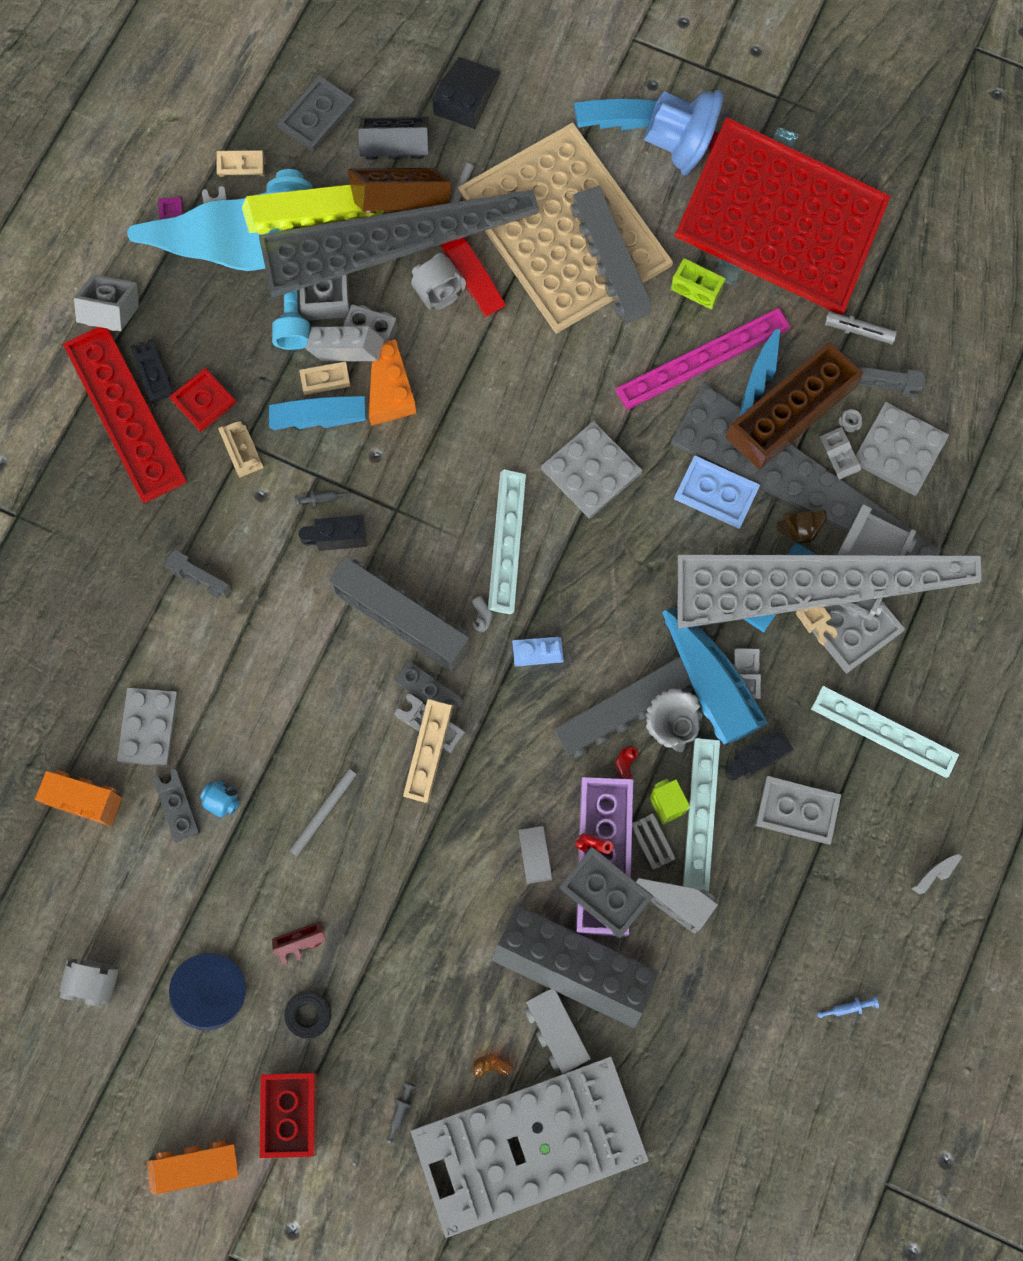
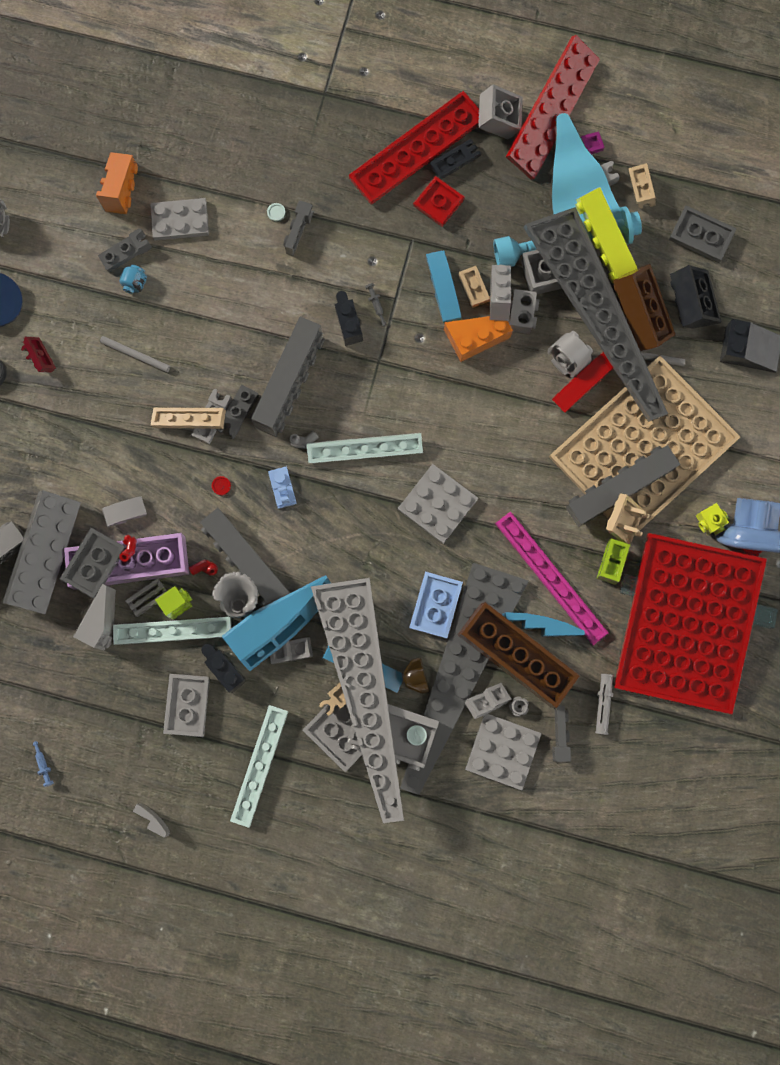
camera: 85 degrees right, 5 degrees up
tan hinge [218,421,264,478] -> none
dark azure slope [574,99,656,131] -> none
none -> red piece [211,476,231,496]
none -> light aqua piece [267,203,286,222]
none -> light aqua piece [407,725,427,746]
none -> plate [506,35,600,180]
none -> tan plate [606,493,650,545]
none -> neon yellow brick [696,503,729,536]

